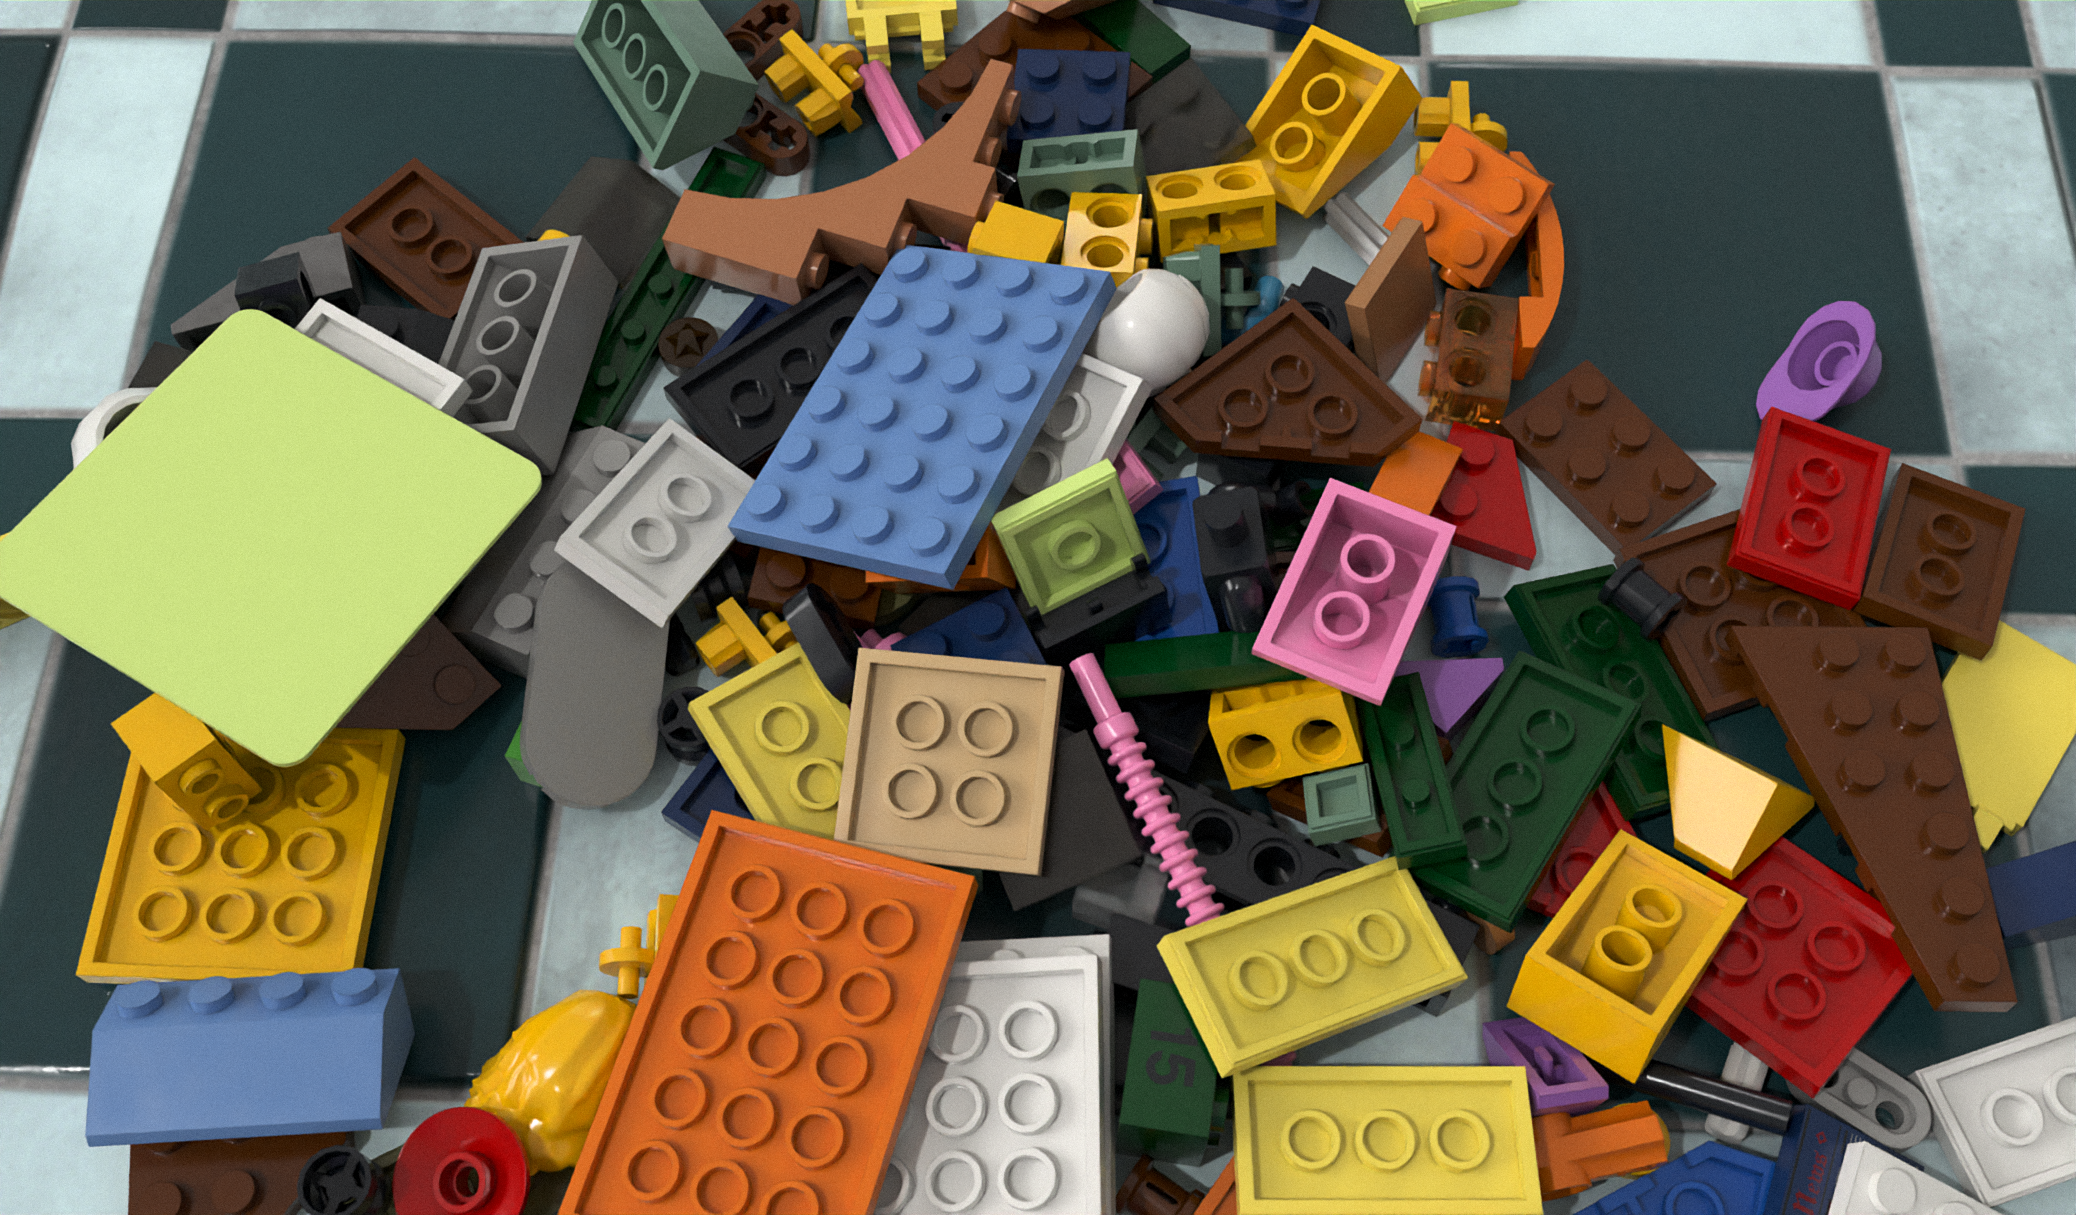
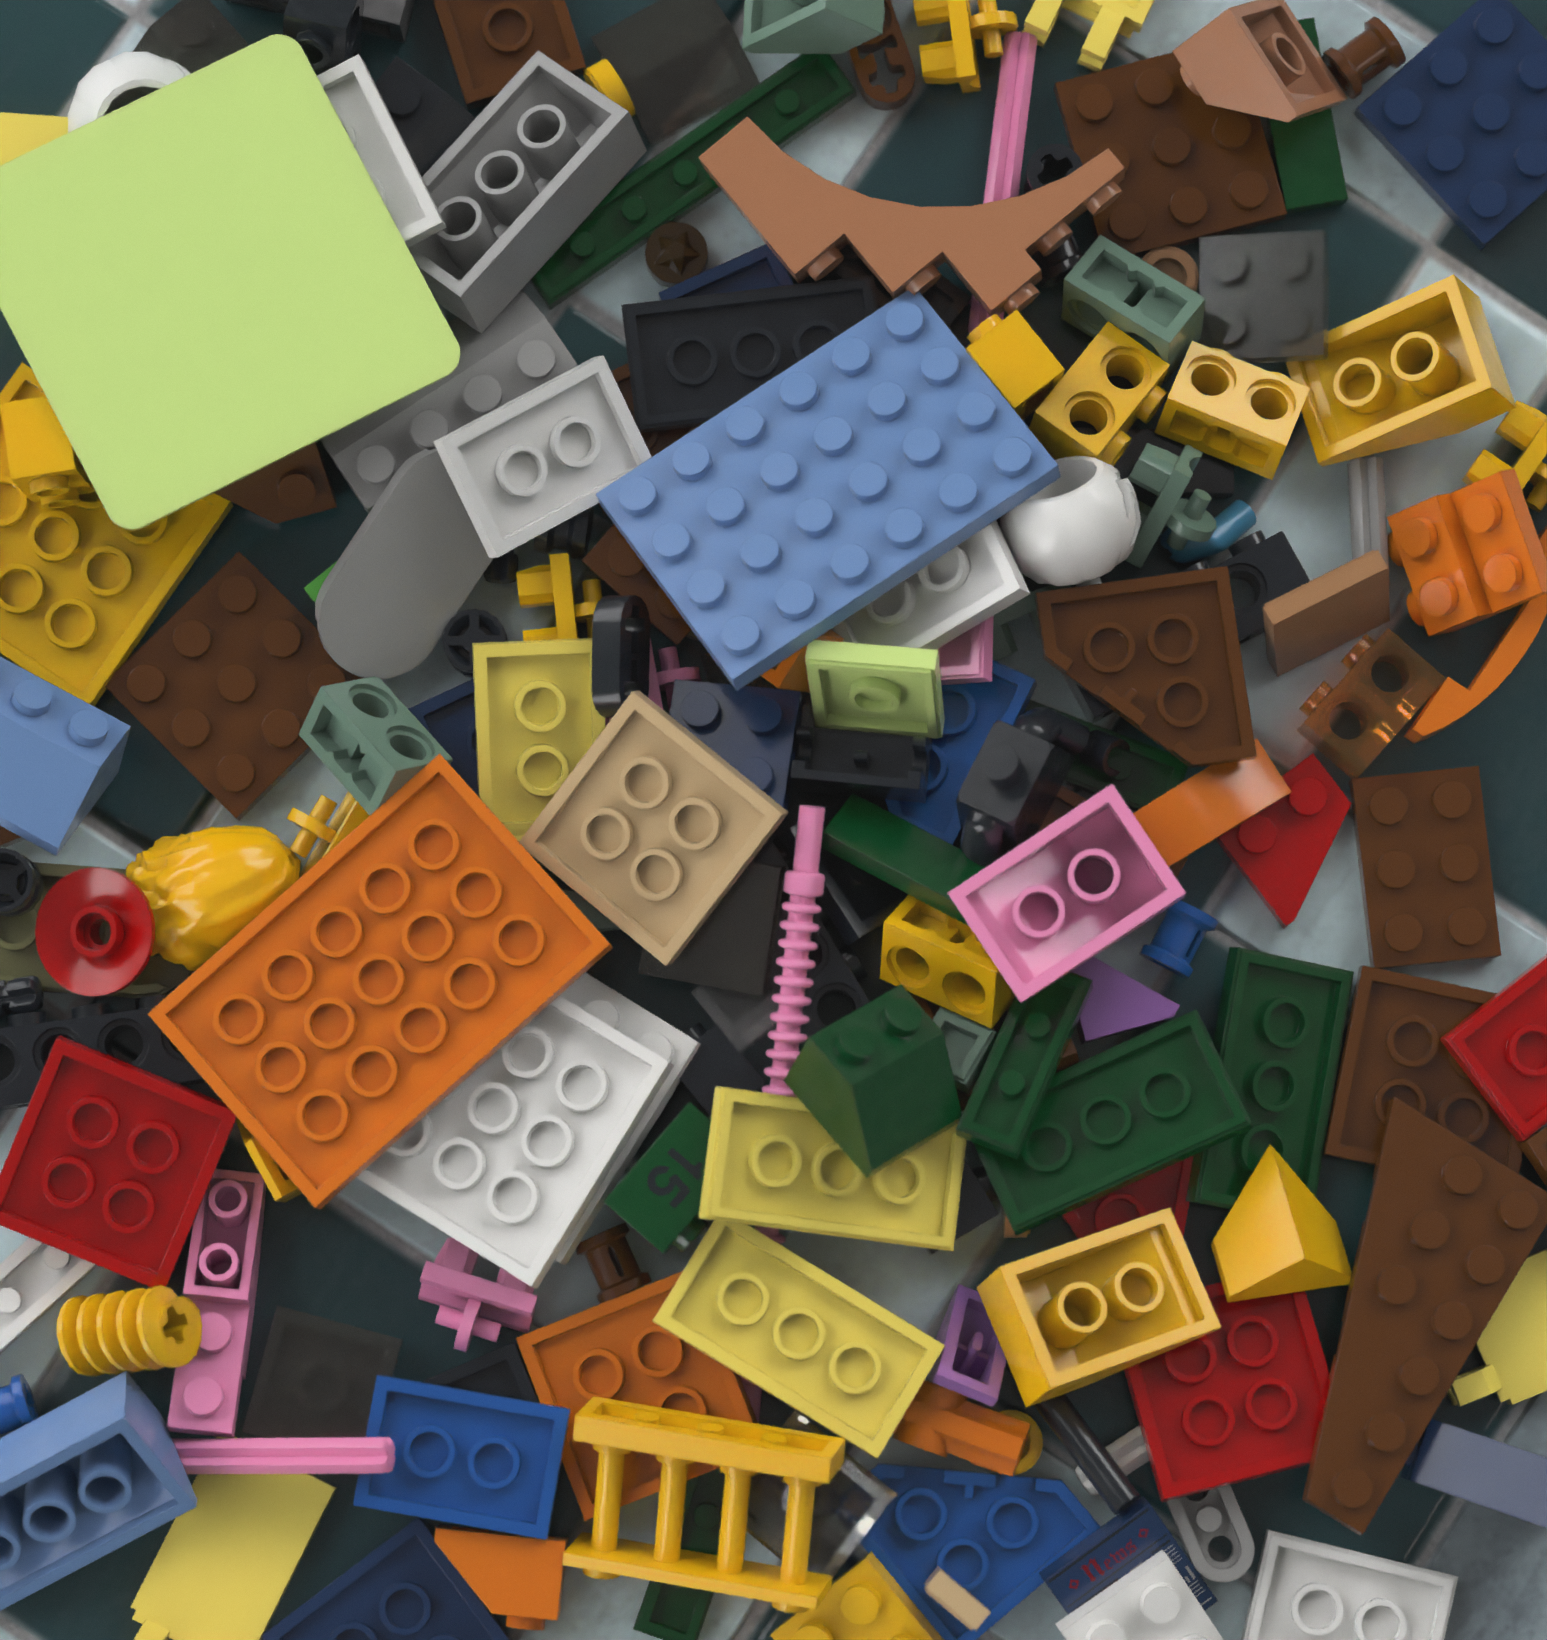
camera: 30 degrees right, 20 degrees up
dark blue plate [1006,49,1131,154] -> none
black bush [1597,557,1688,643] -> none
none -> reddish brown plate [105,551,363,821]
none -> sand green brick [298,676,453,815]
none -> dark green slope [784,985,962,1178]

